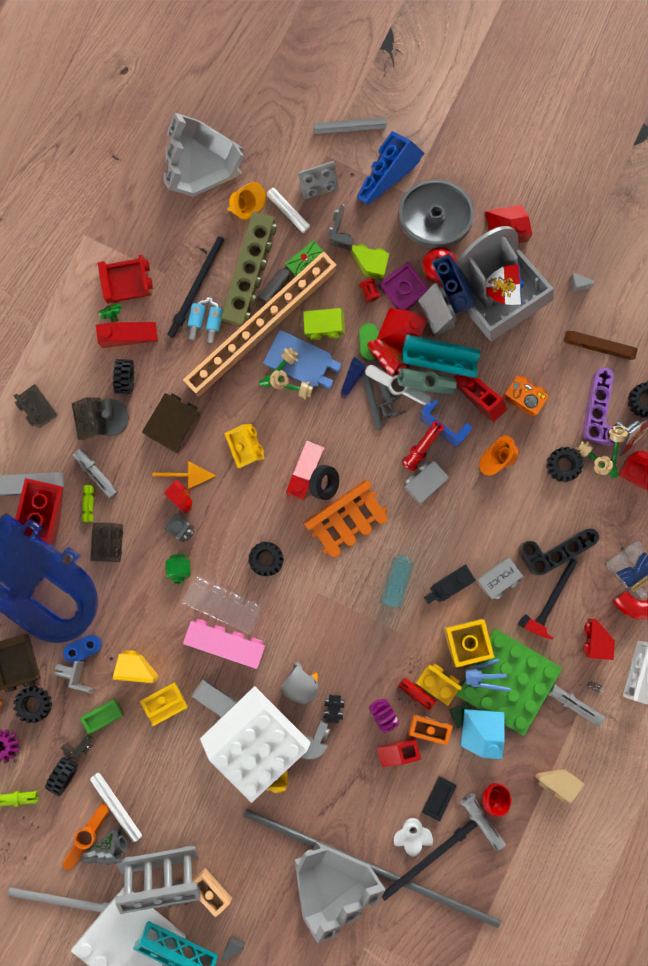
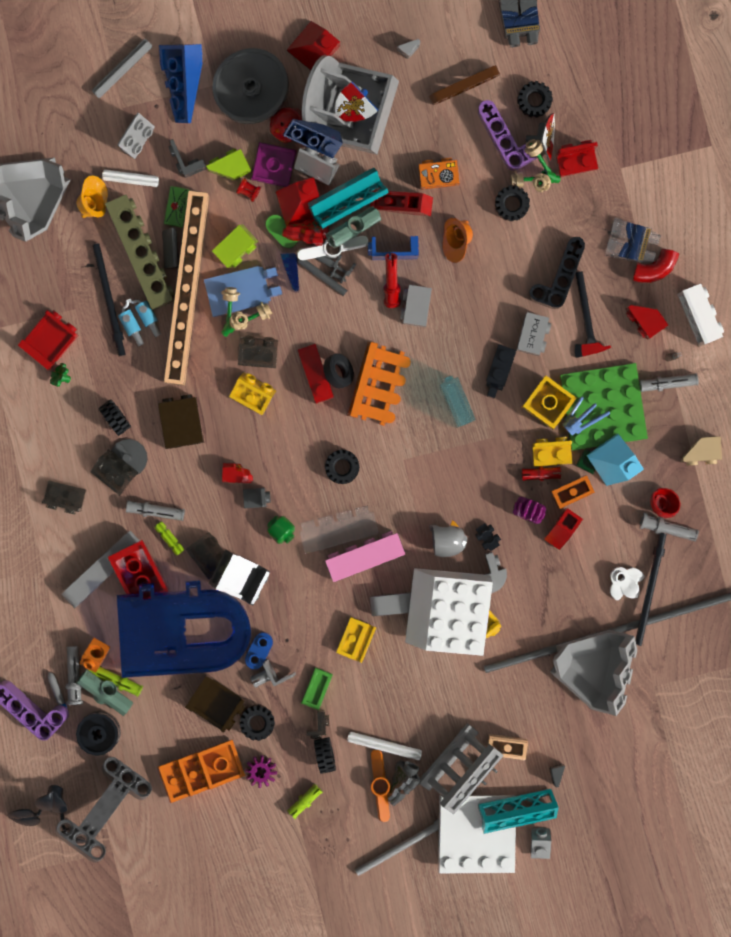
camera: 40 degrees left, 5 degrees up
red slope [96,322,158,348] -> none
yellow slope [113,650,159,683] -> none
light orange piece [152,461,216,489] -> none
black tile [422,776,457,821] -> none
none -> panel [208,550,270,605]
none -> clear smoke bracket [238,335,279,368]

